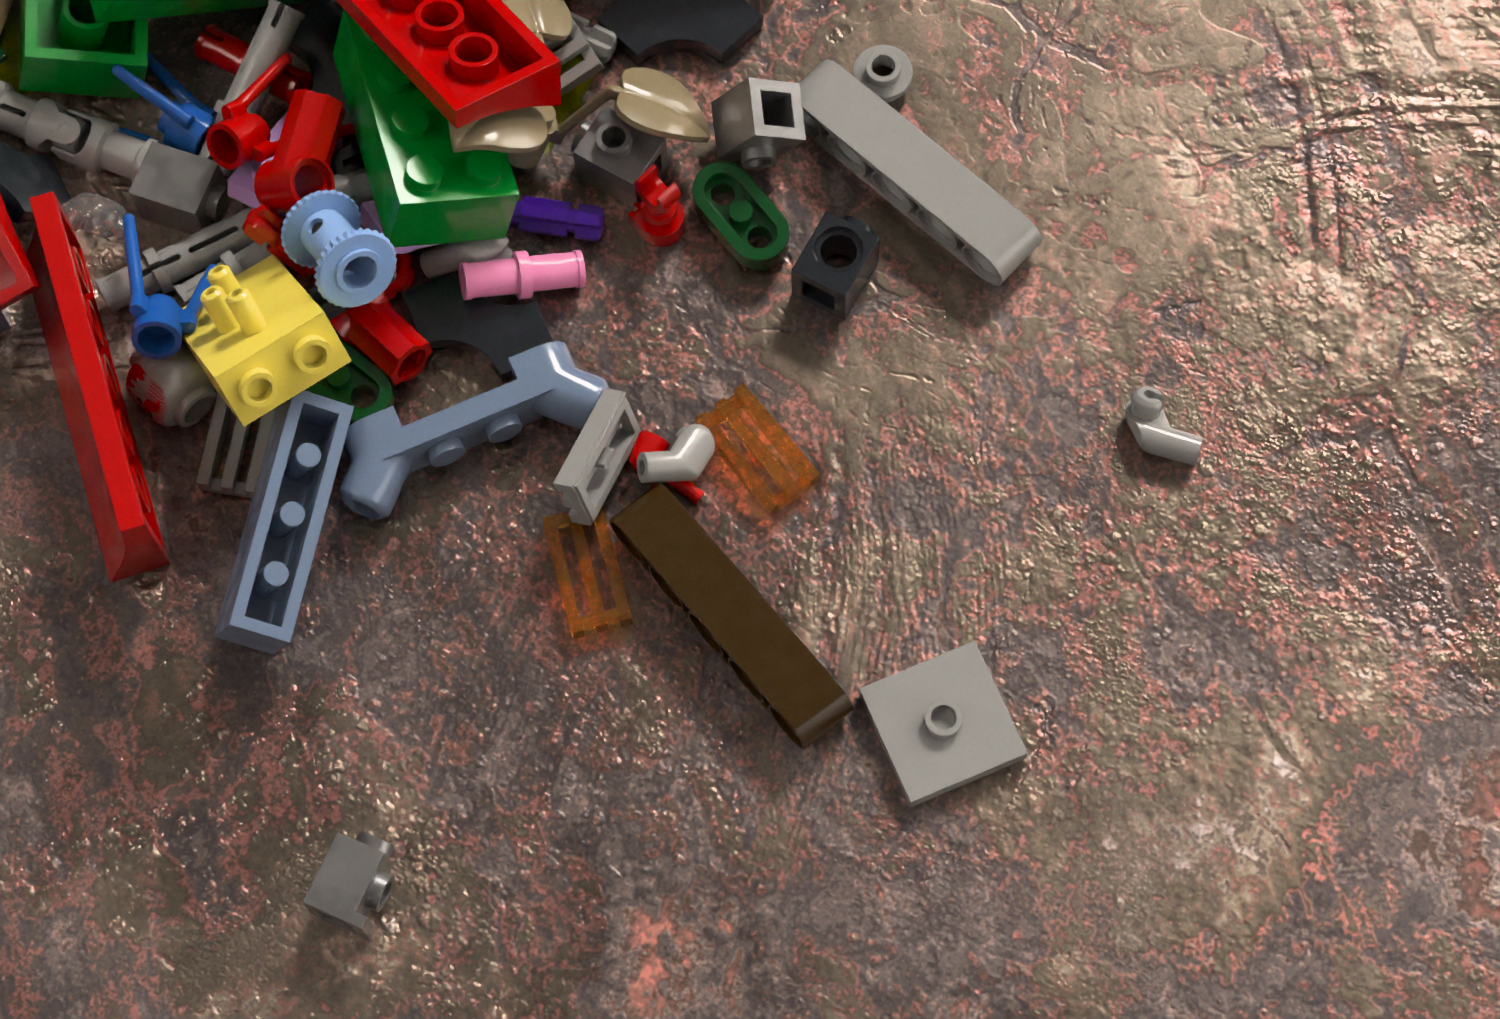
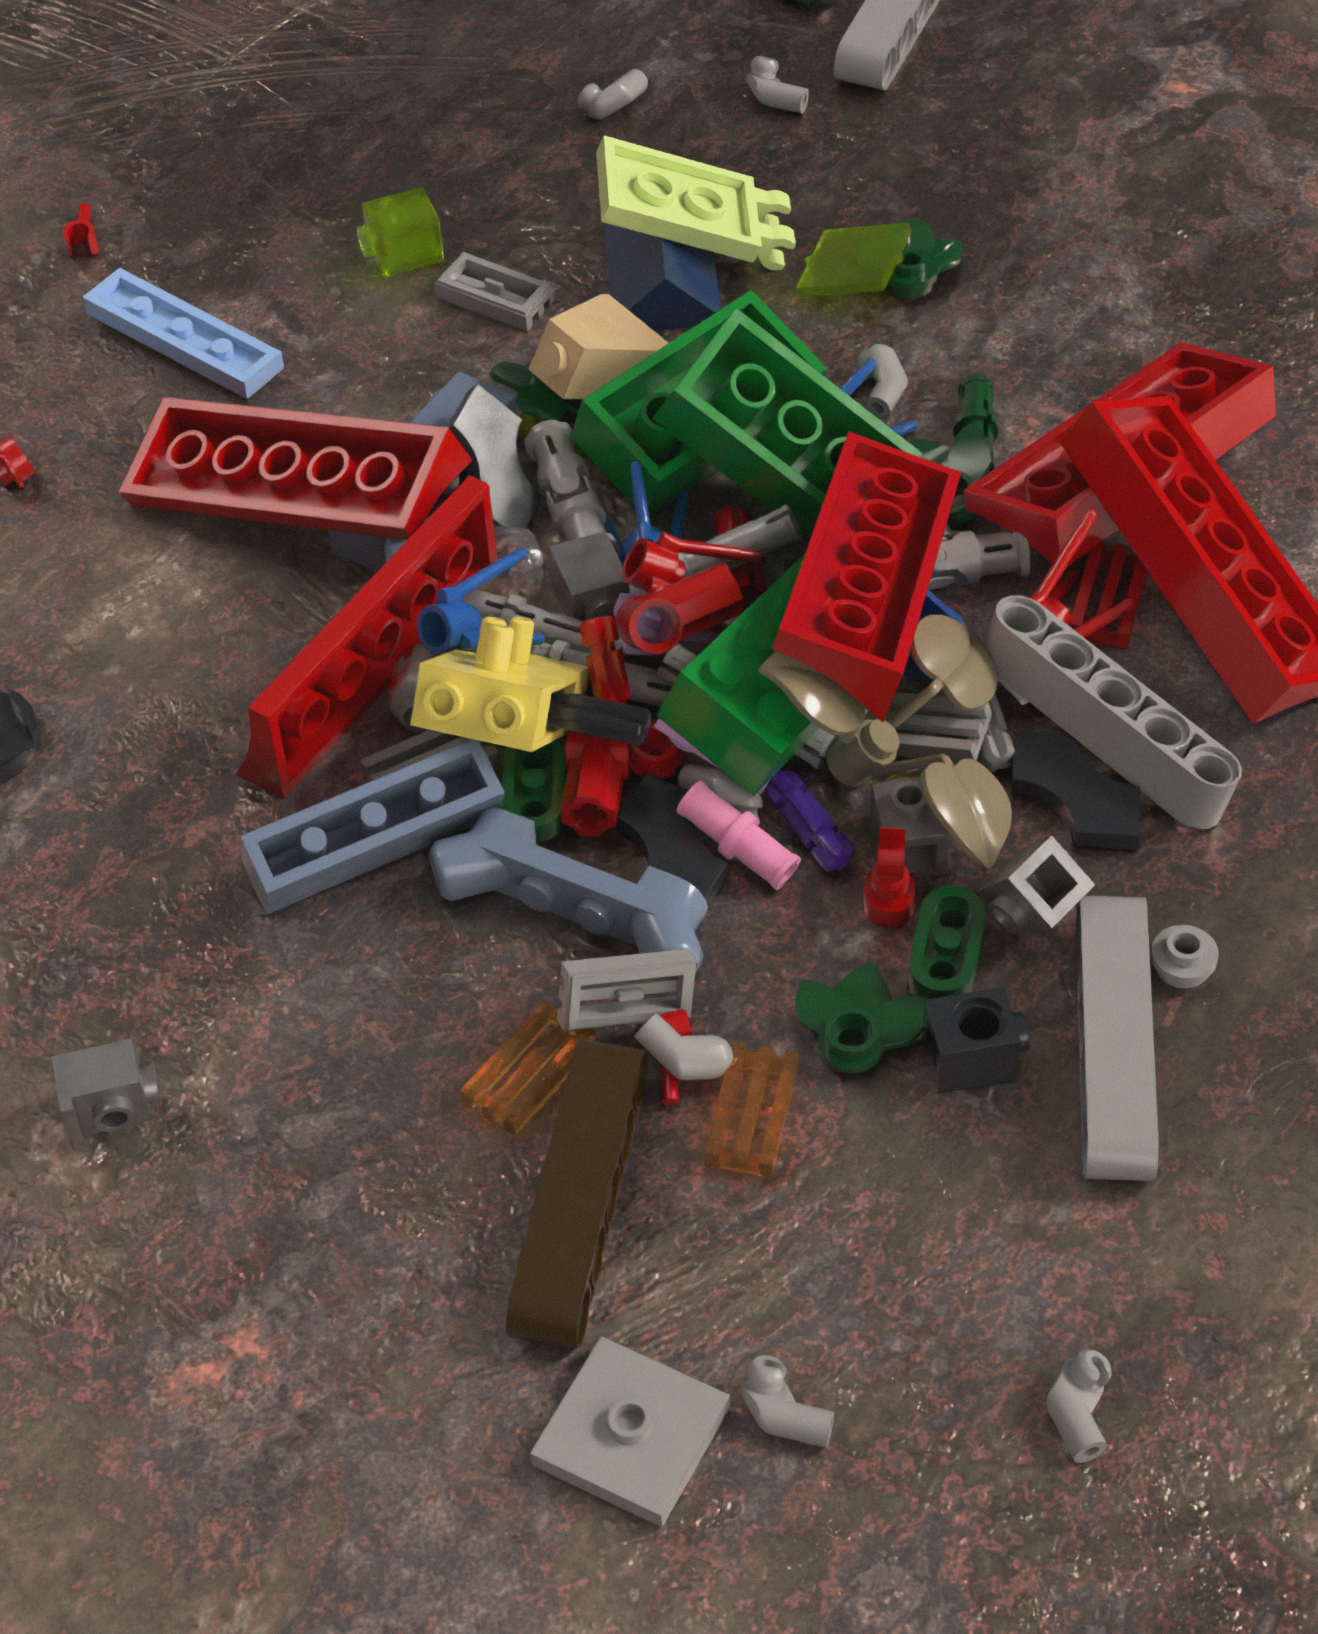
camera: 50 degrees right, 20 degrees down
light blue hose [280,189,397,308] -> none
none -> light grey arm [741,1355,835,1448]
none -> dark green plate [795,962,928,1073]

